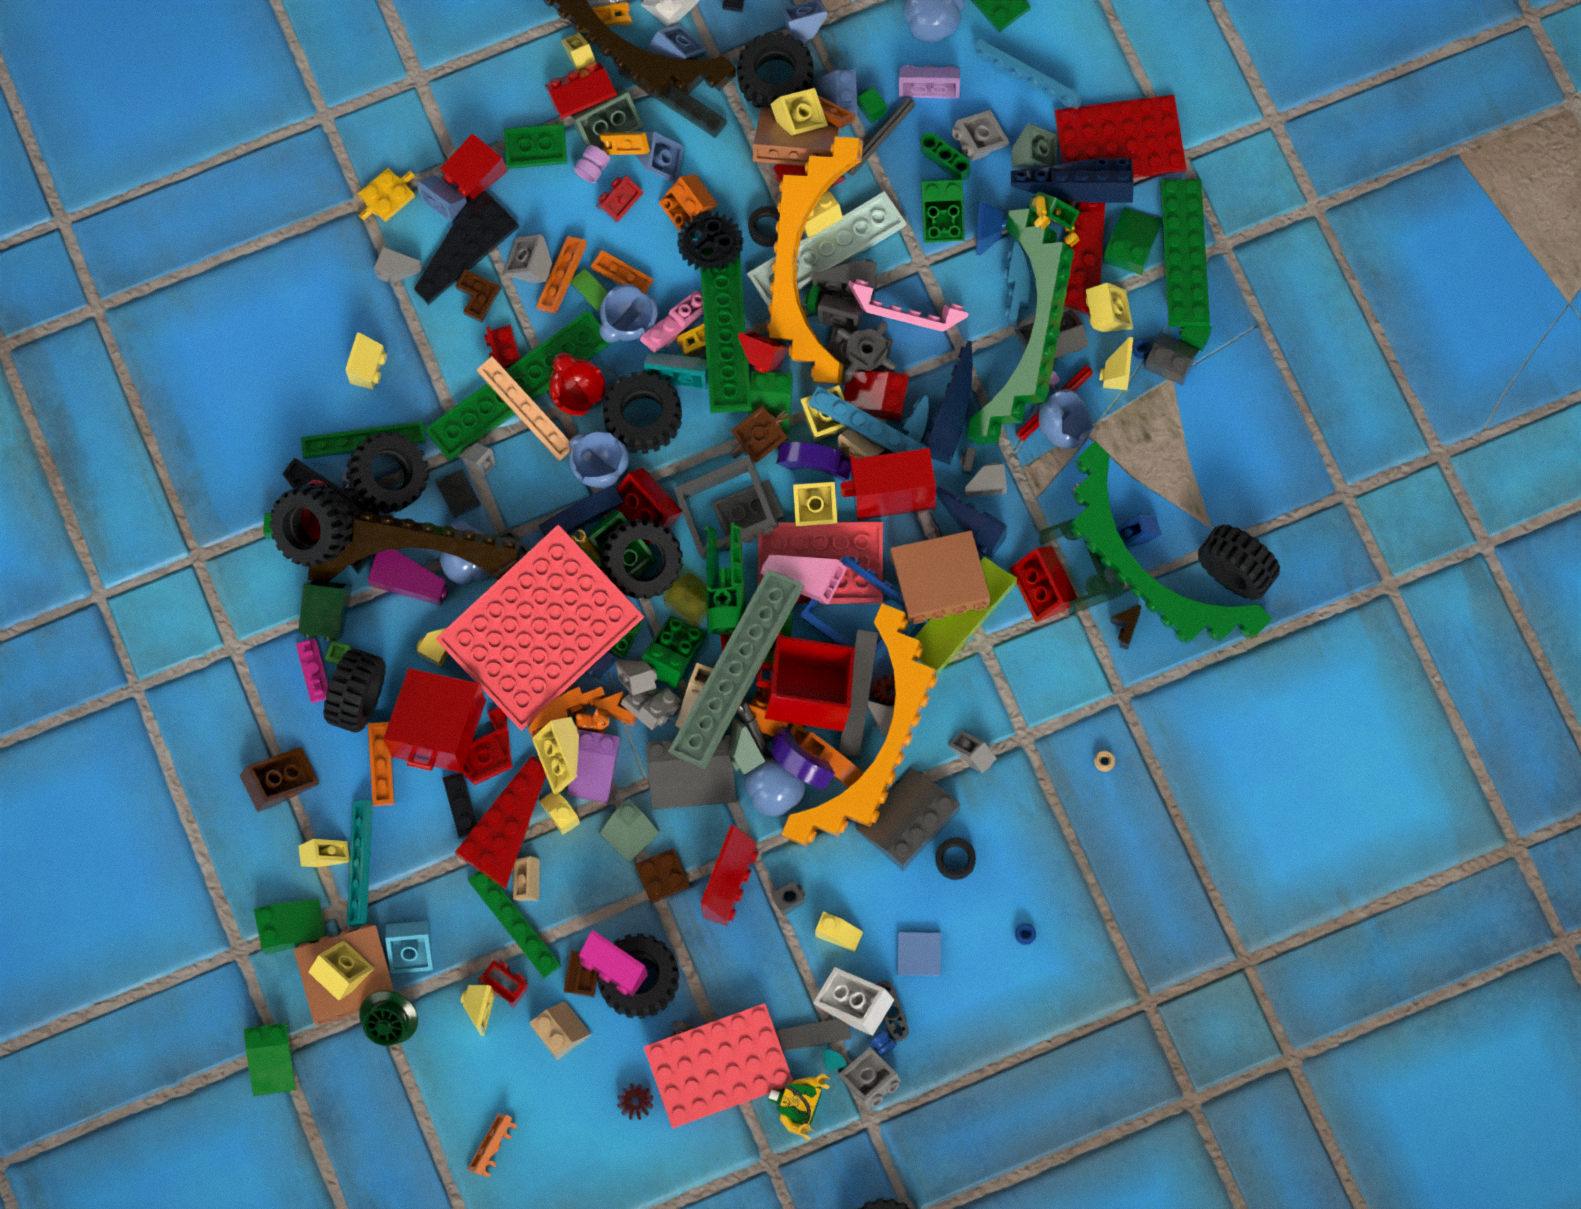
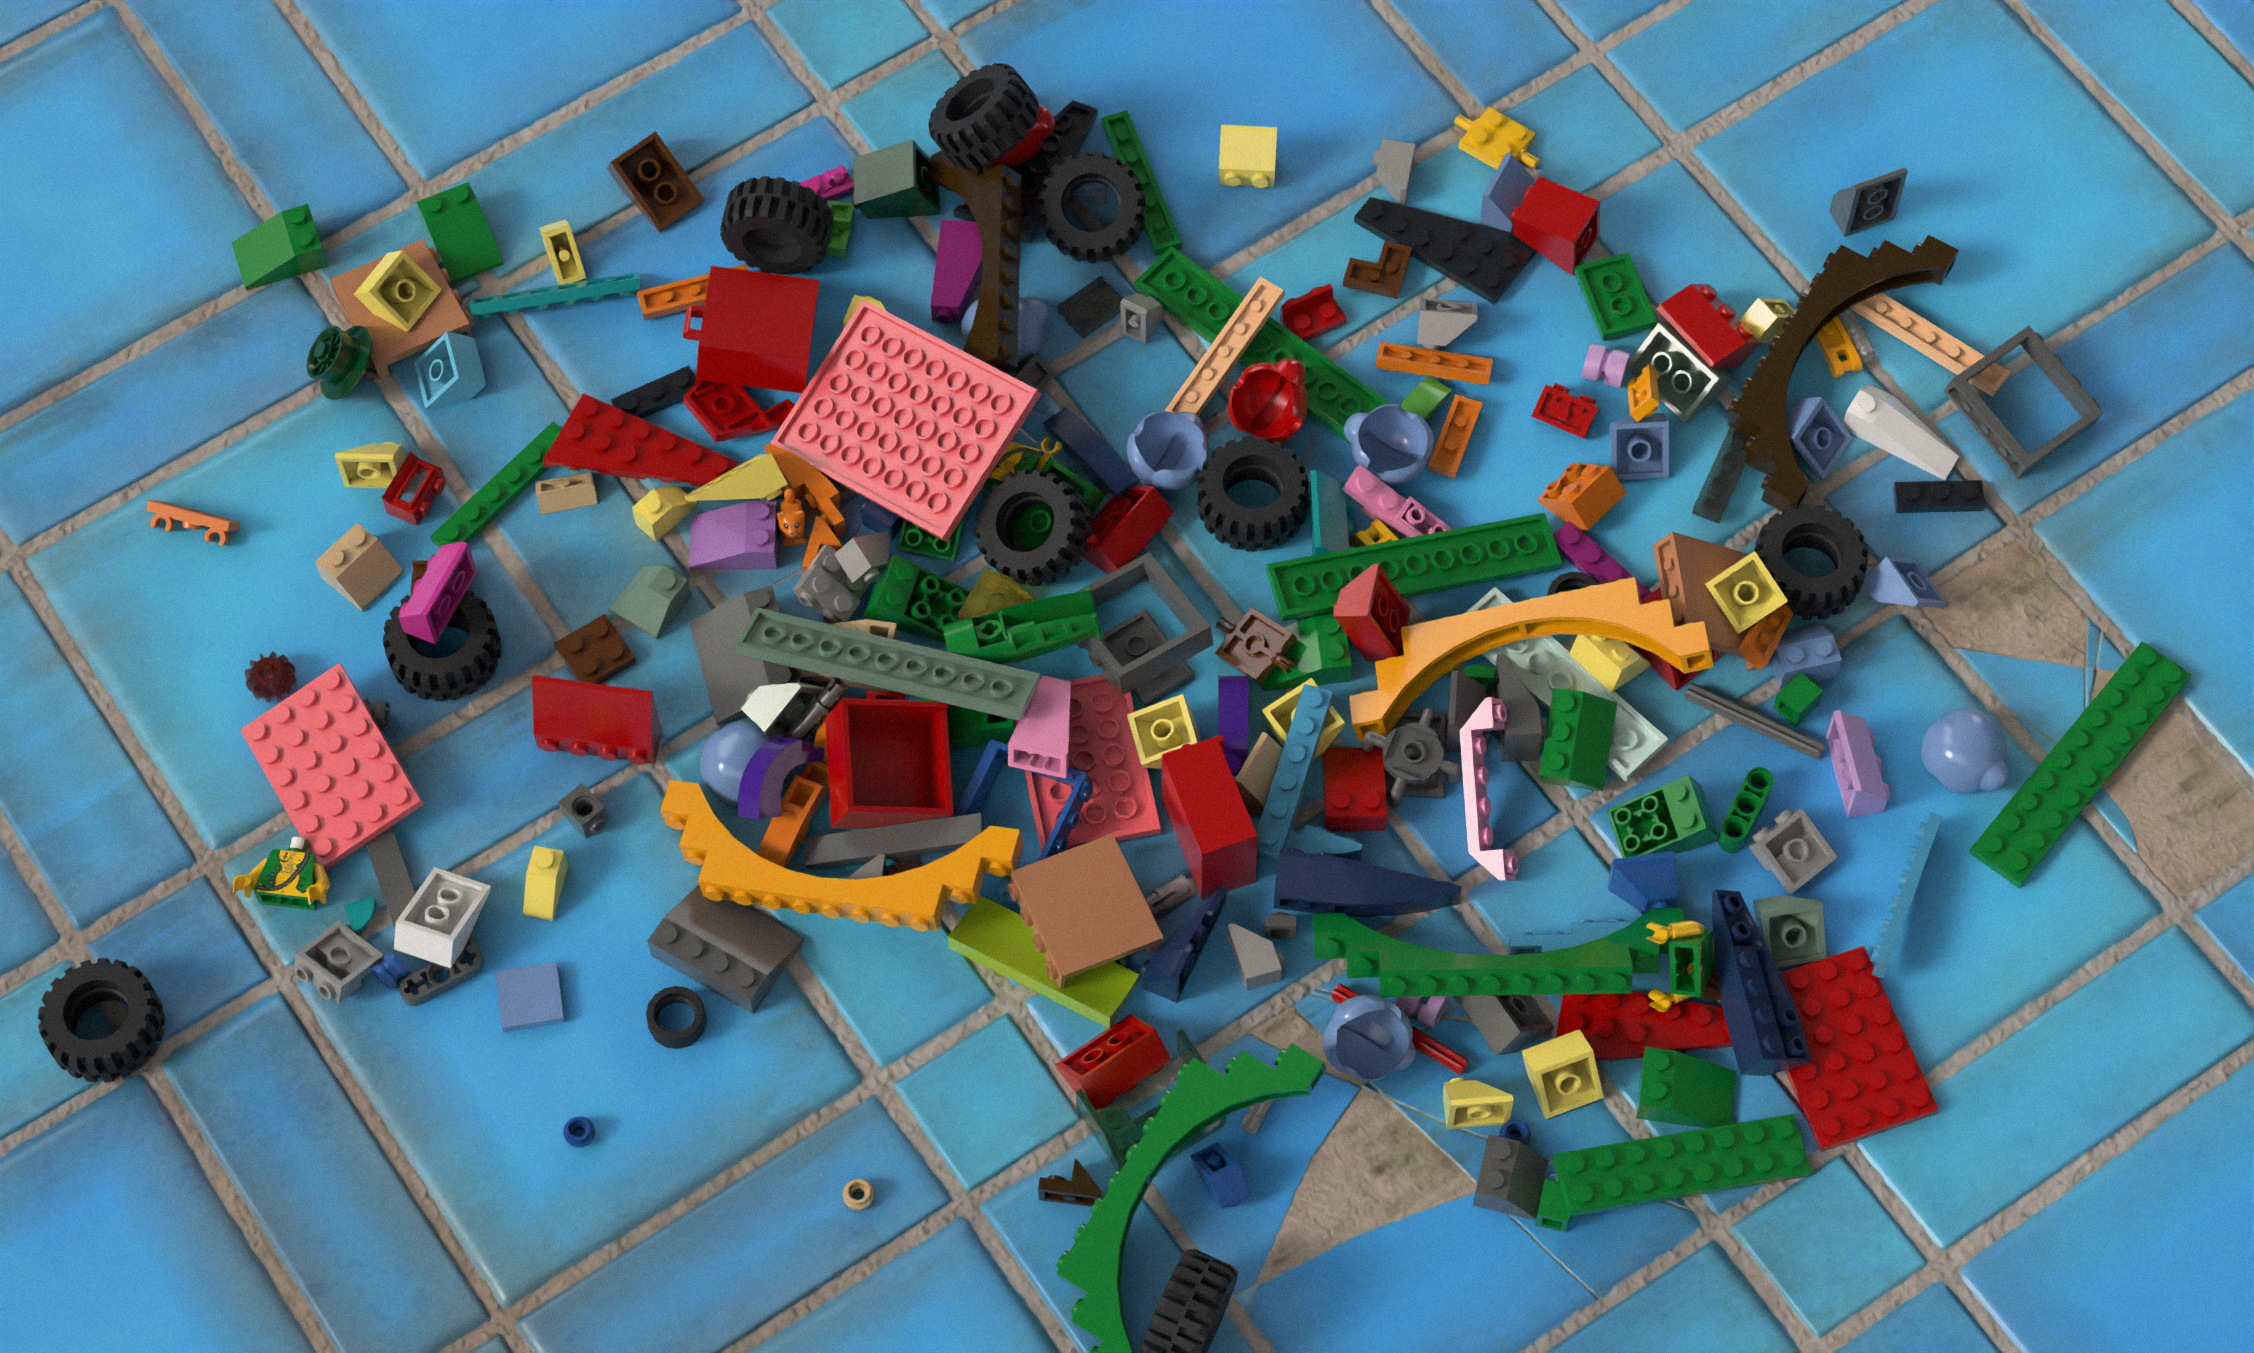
camera: 75 degrees right, 10 degrees down
black gear [677,211,743,273] -> none
light grey slope [948,731,997,774] -> none
none -> green slope [1539,688,1618,791]
none -> magenta plate [1553,521,1652,601]

